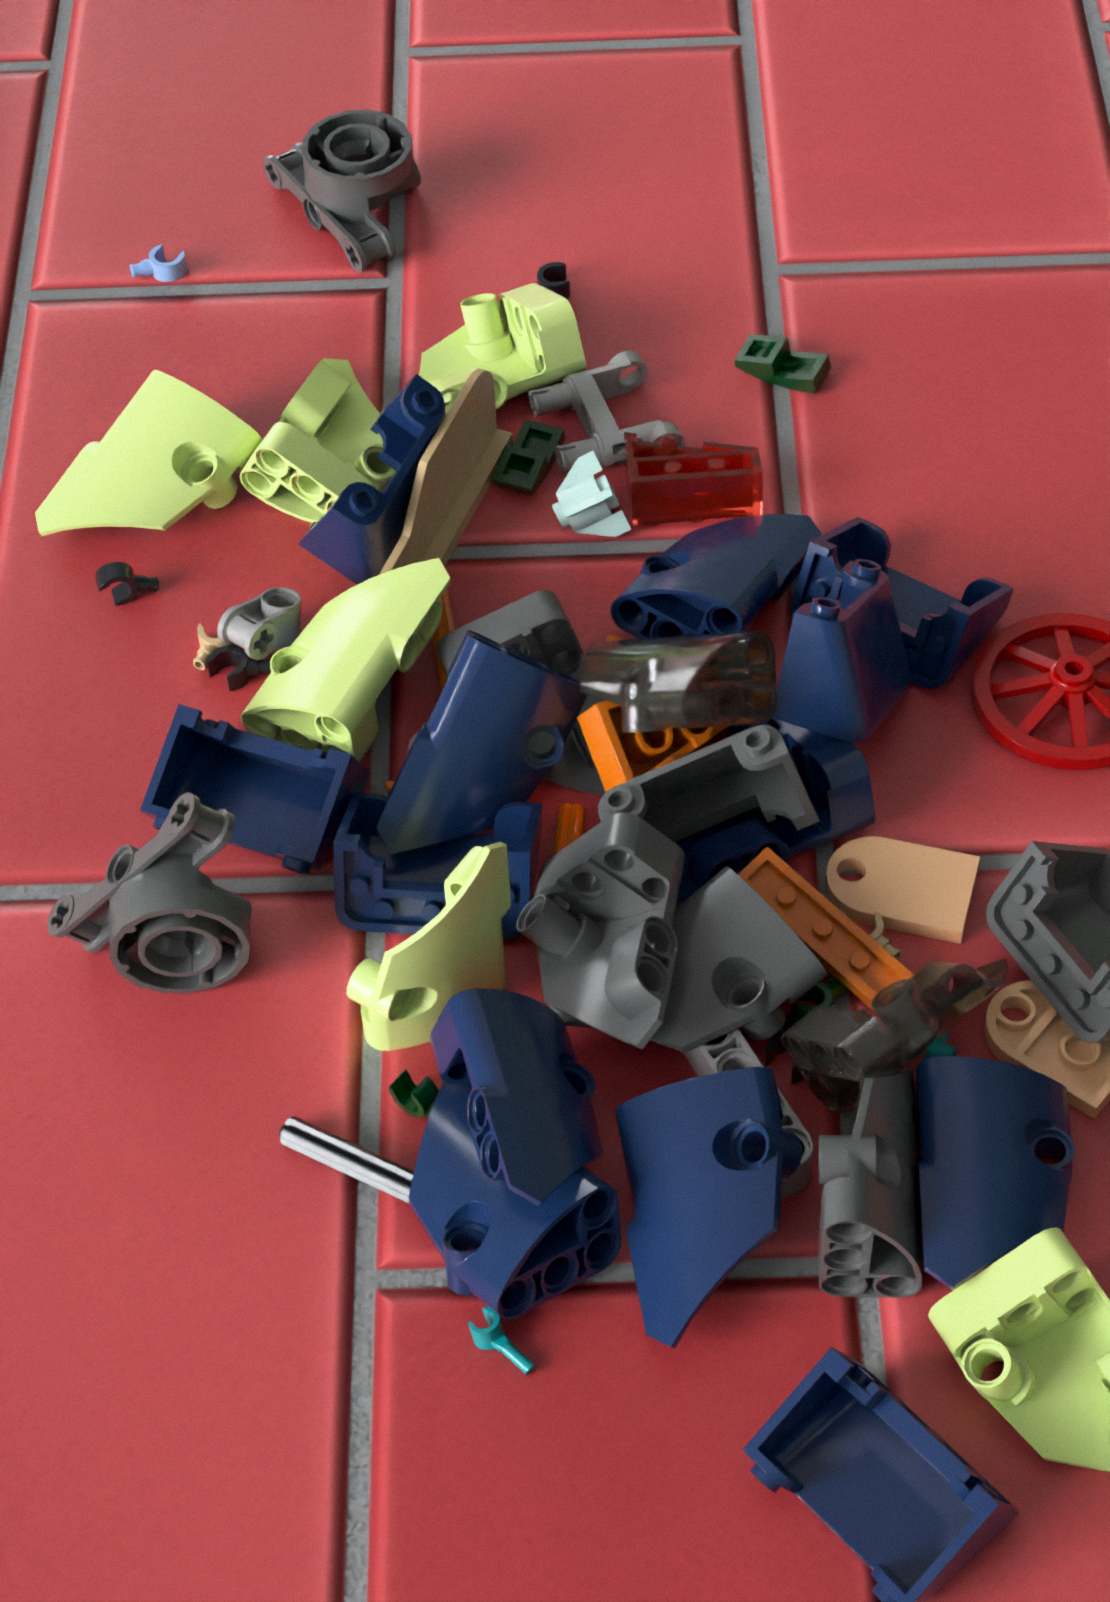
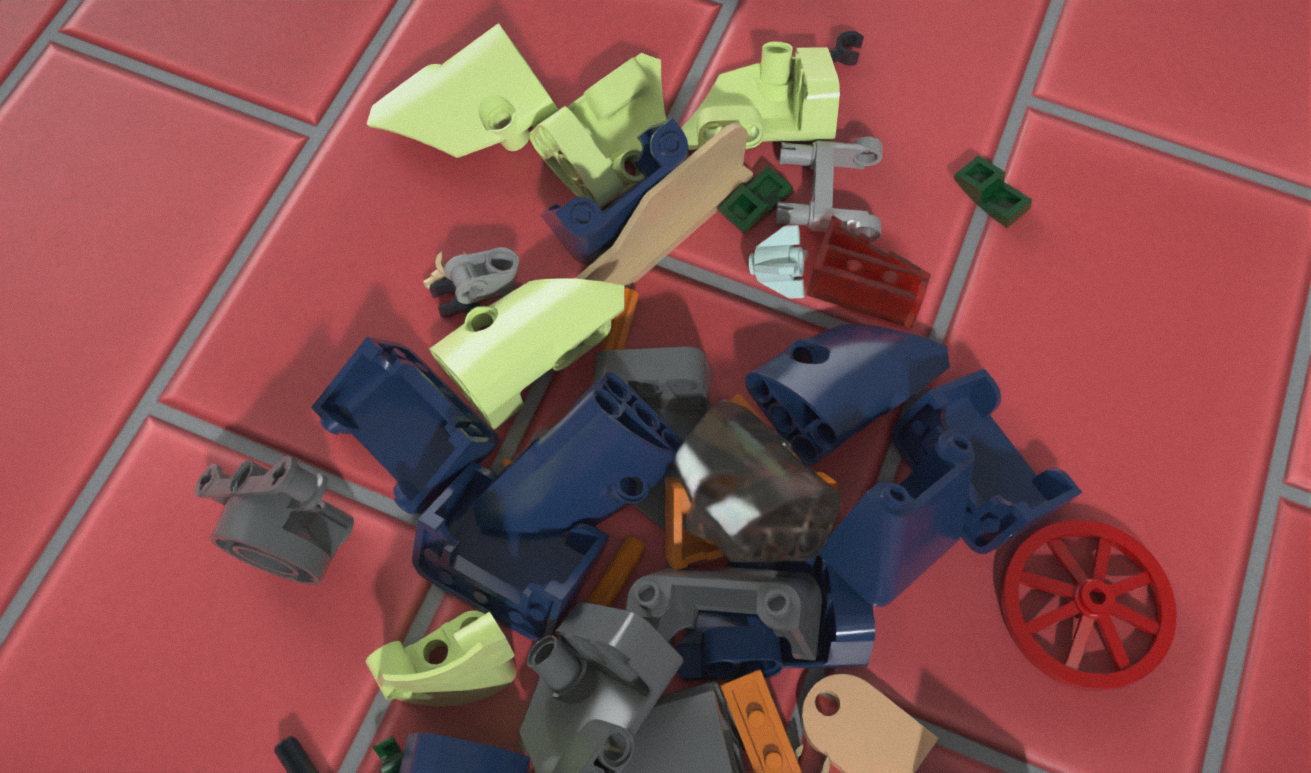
camera: 20 degrees right, 15 degrees up
black piece [95,562,159,606] -> none

